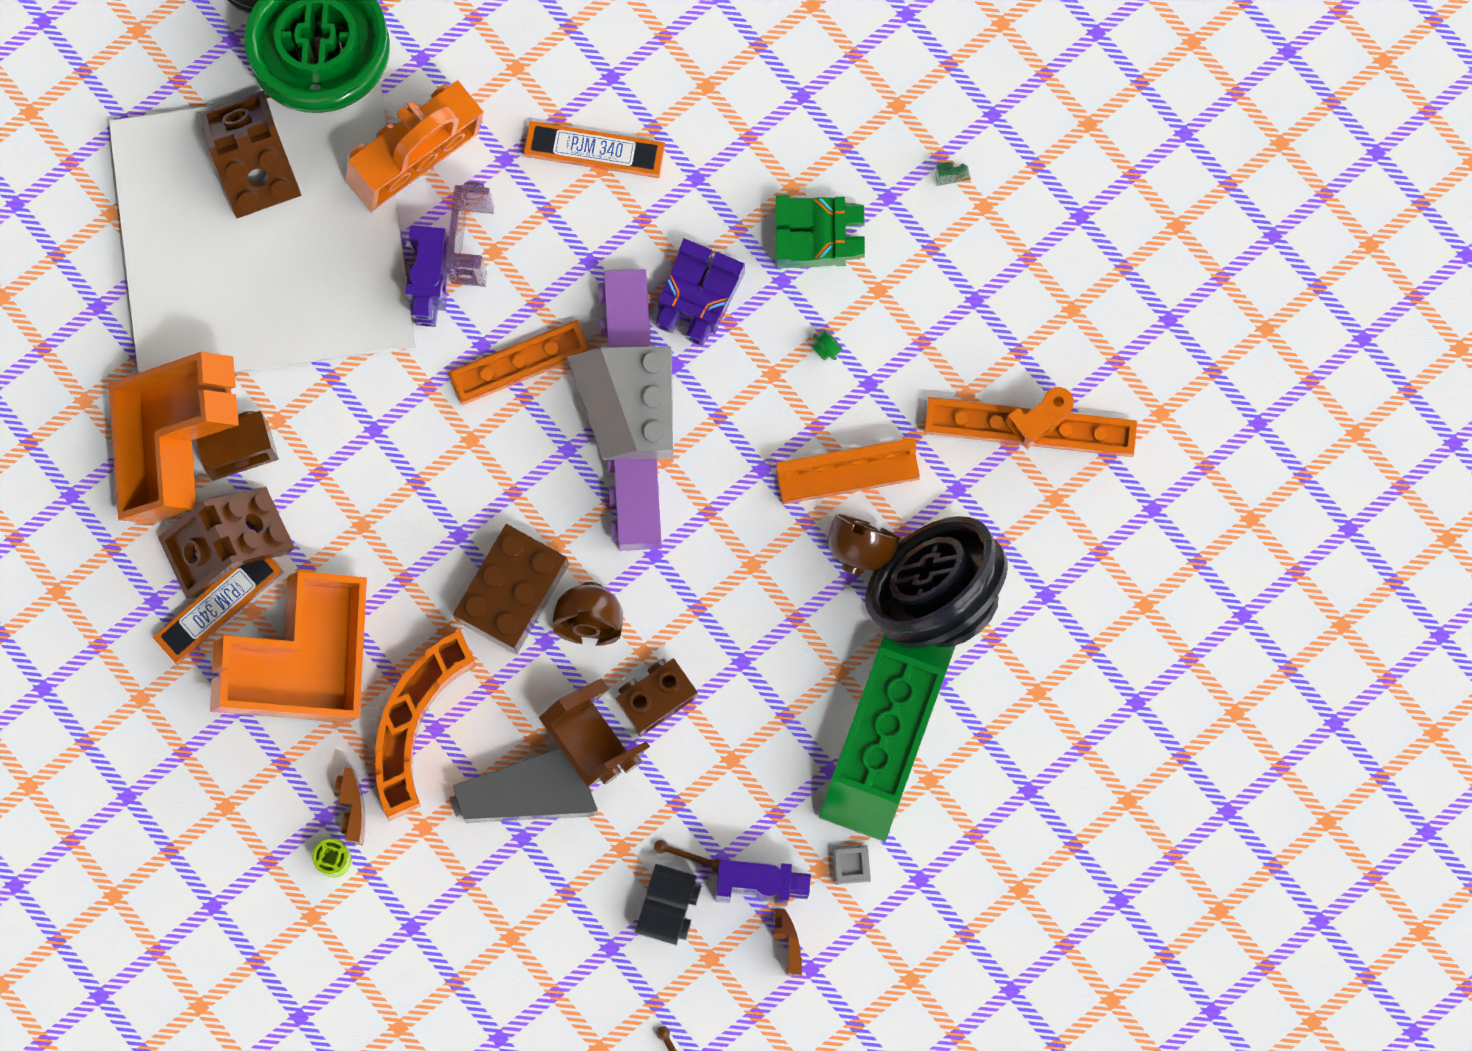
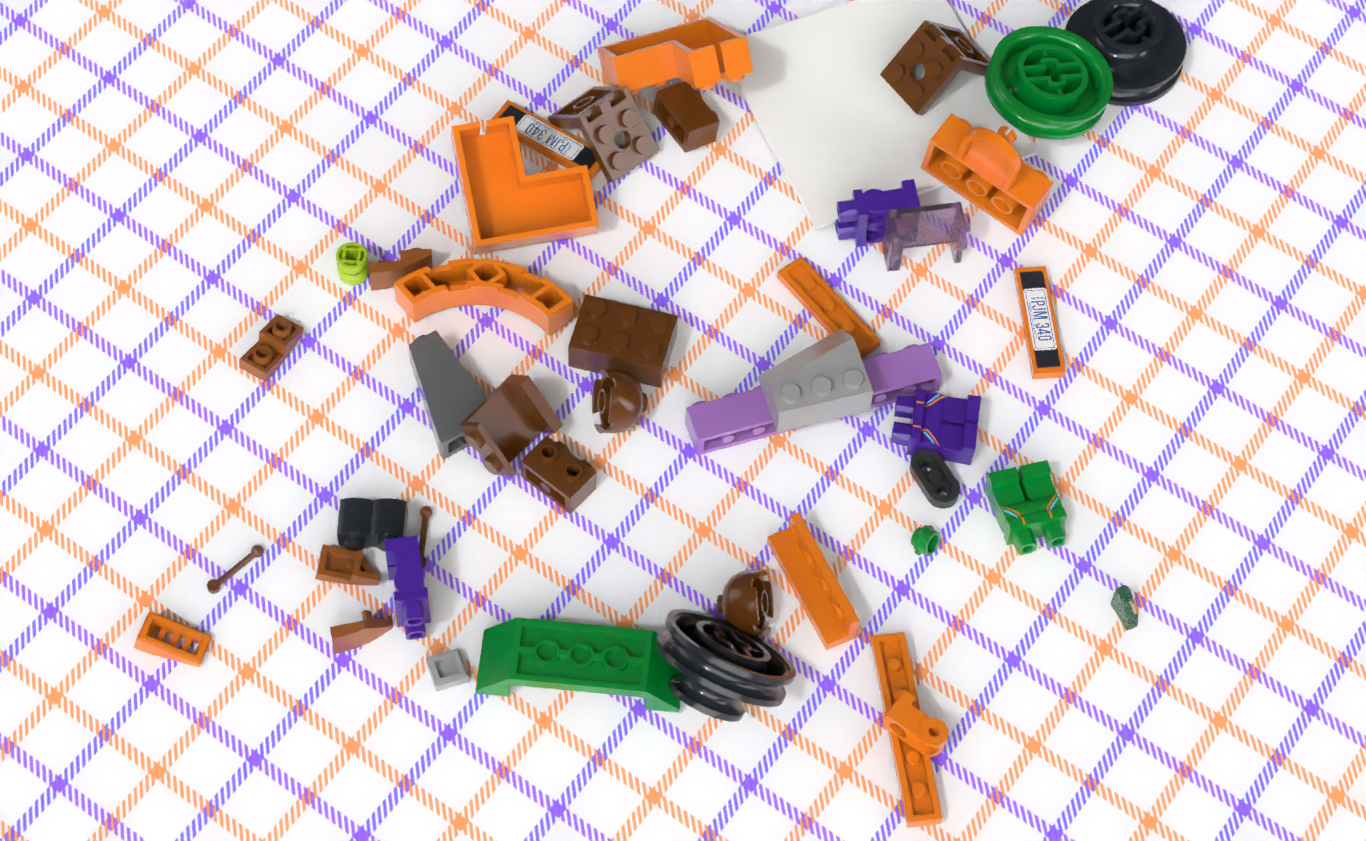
camera: 70 degrees right, 20 degrees down
none -> dark orange slope [239,314,304,382]
none -> dark orange slope [315,544,381,586]
none -> pearl dark grey plate [909,449,960,509]

